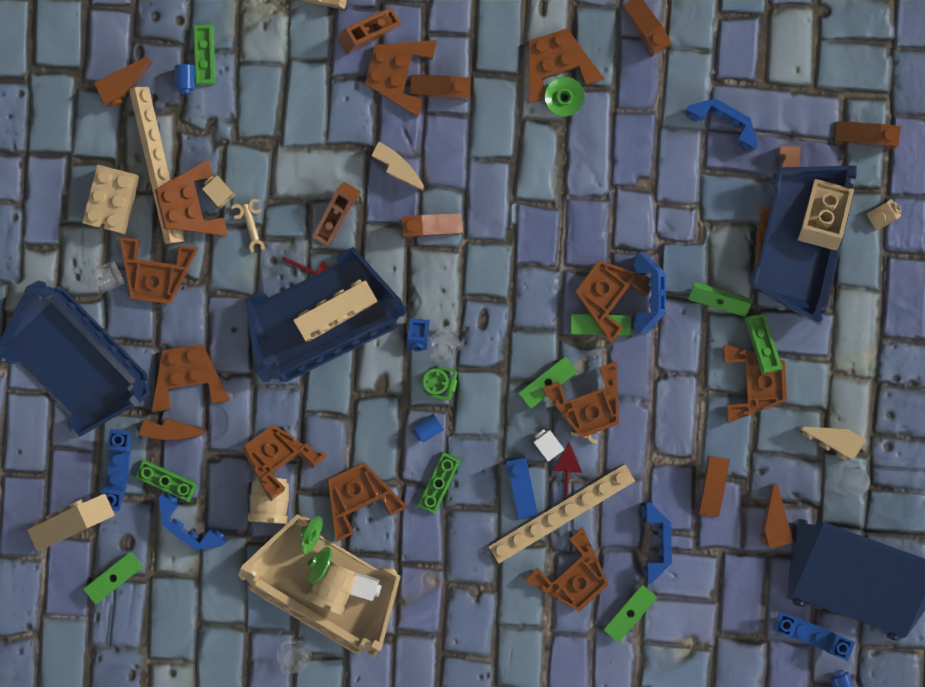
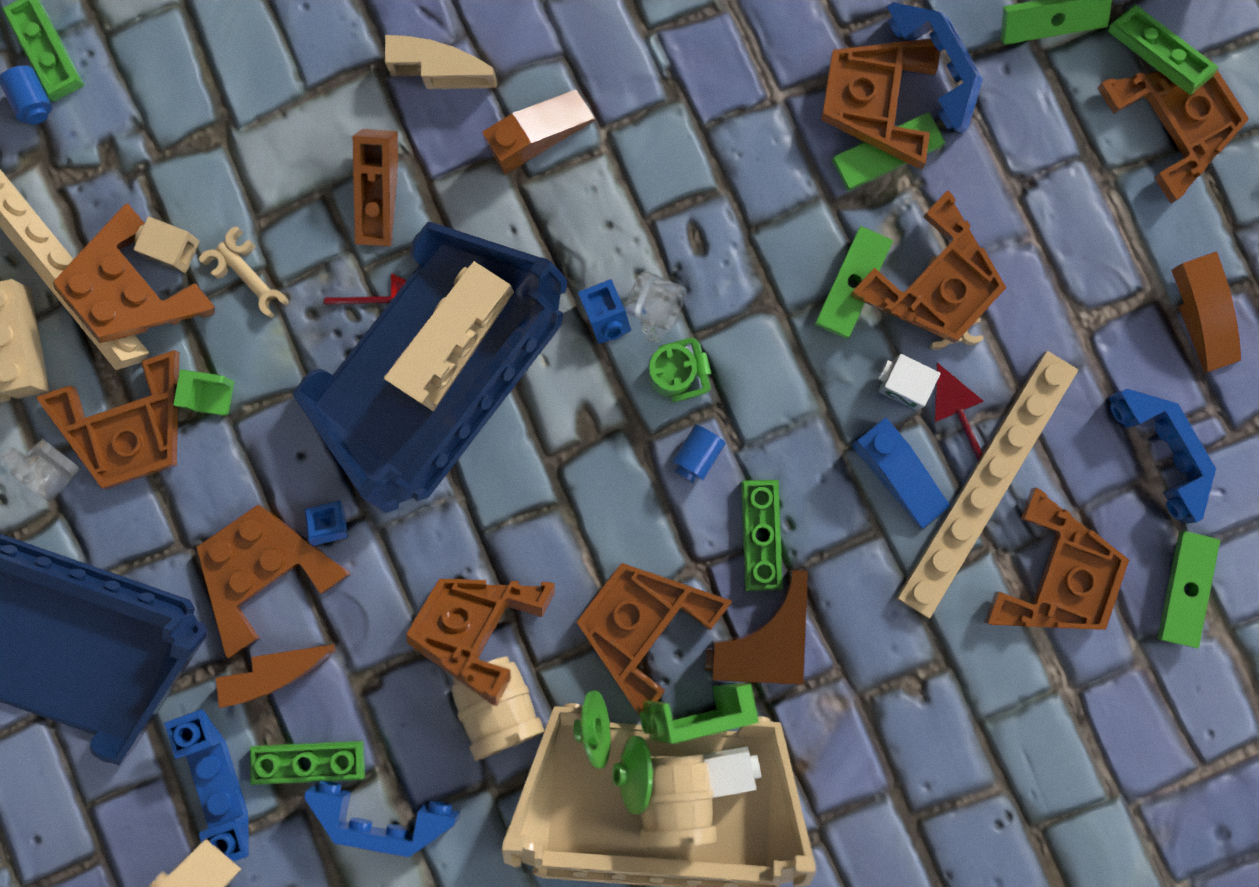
camera: 25 degrees left, 5 degrees down
none -> bright green panel [174,369,235,416]
none -> blue tile [305,500,348,546]
none -> bright green panel [640,683,759,744]
none -> reddish brown arch [704,570,808,685]

